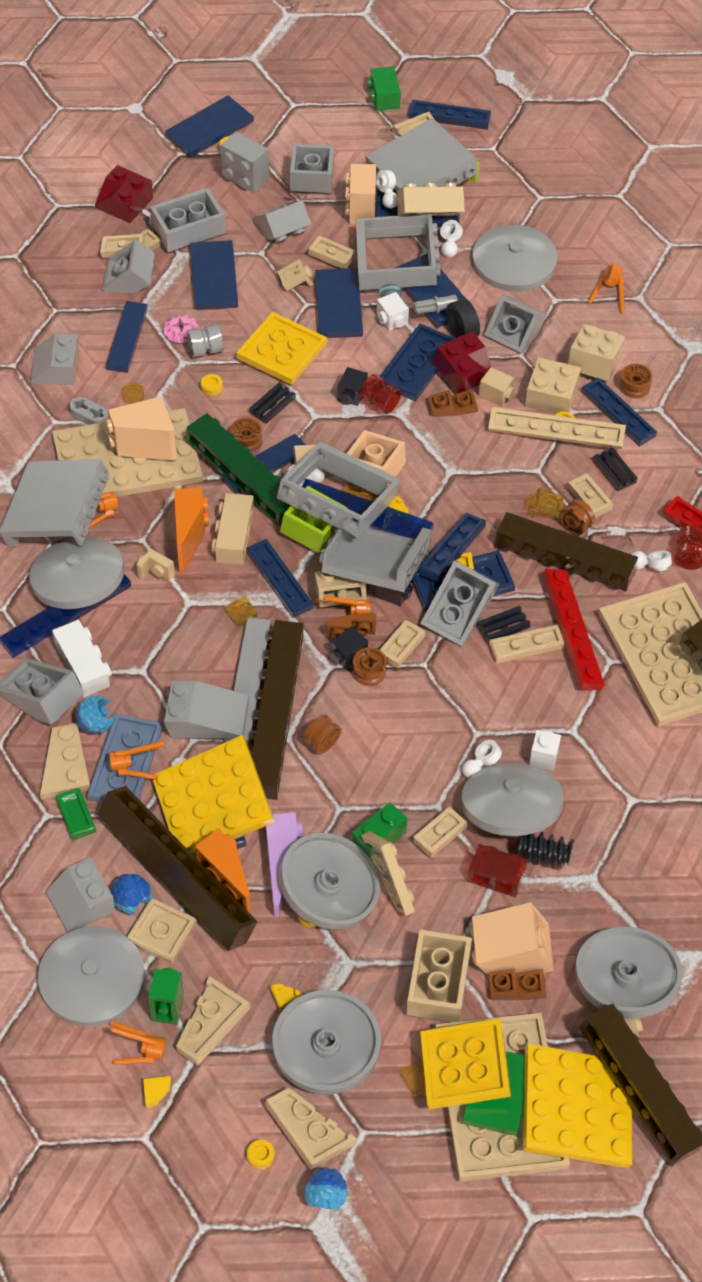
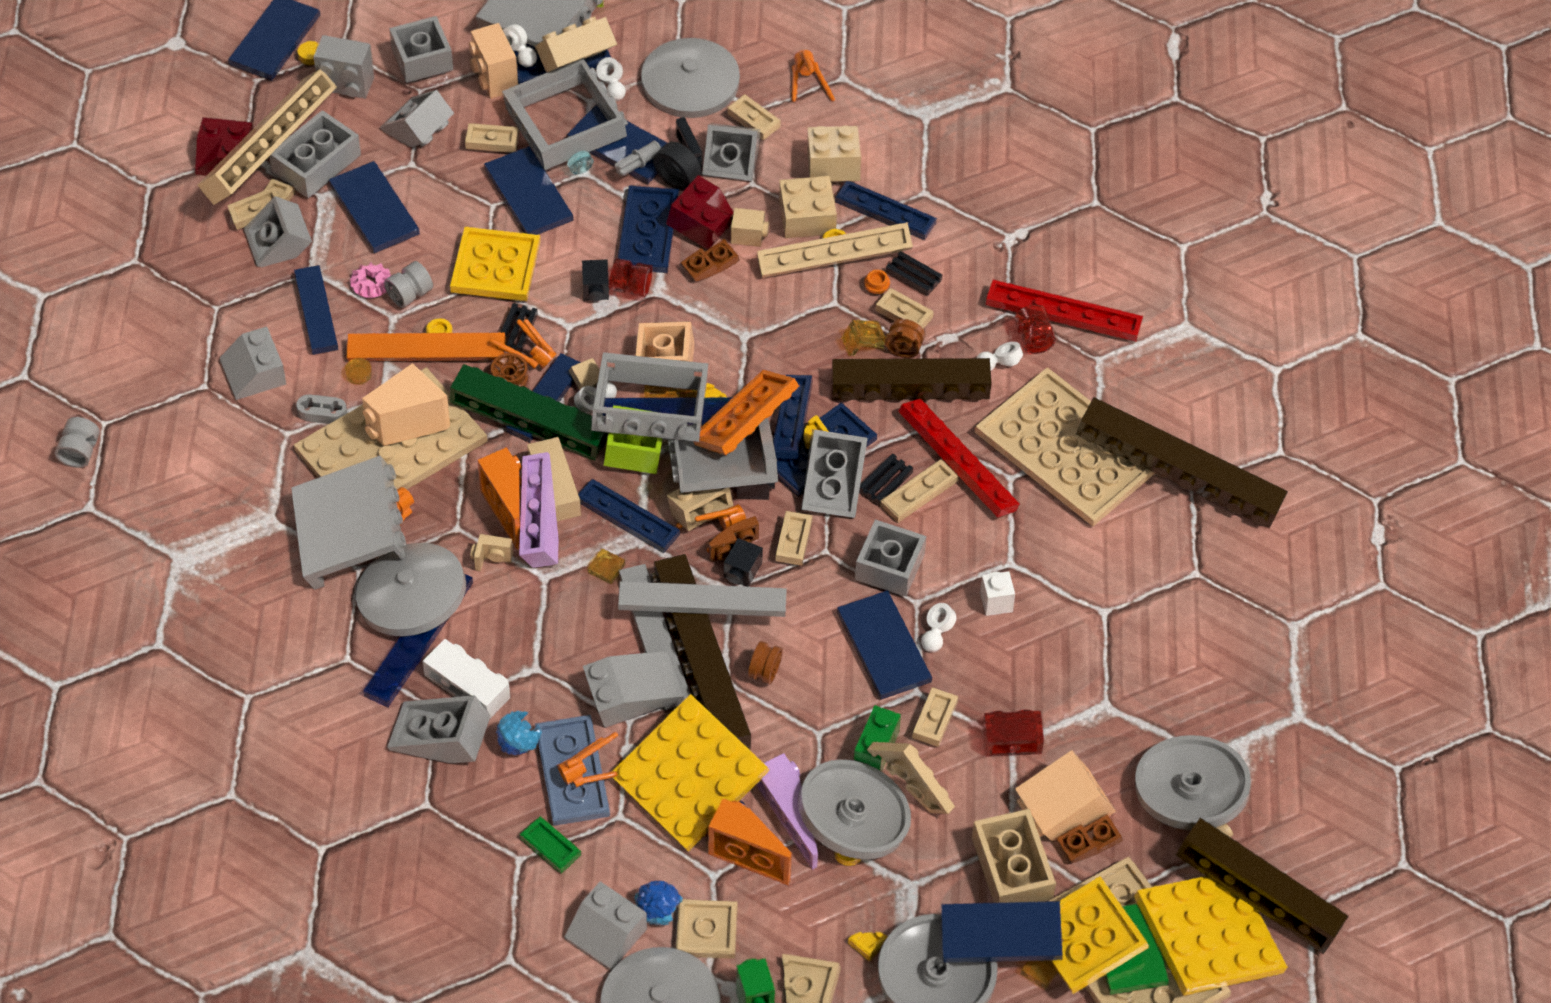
camera: 25 degrees left, 0 degrees up
tan wing [40,723,90,800] -> none
dark brown brick [98,786,258,951] -> none
tan bracket [278,259,314,291] -> none
dark orange wheel [353,647,387,686] -> none
white brick [377,292,409,331] -> none
light grey dish [462,763,564,836] -> none
black piece [518,831,574,870] -> none
dark orange wheel [620,363,652,398] -> none
none -> tan brick [197,69,337,205]
none -> orange tile [347,333,506,361]
none -> orange plant [489,319,557,369]
none -> lavender slope [519,452,559,568]
none -> light grey tile [618,581,787,617]
none -> black tile [676,117,702,169]
none -> orange plate [693,370,799,455]
none -> tan plate [727,94,781,140]
none -> dark blue tile [837,590,932,700]
none -> light grey brick [855,519,927,597]
none -> orange plate [864,269,890,294]
none -> dark blue tile [941,901,1063,963]

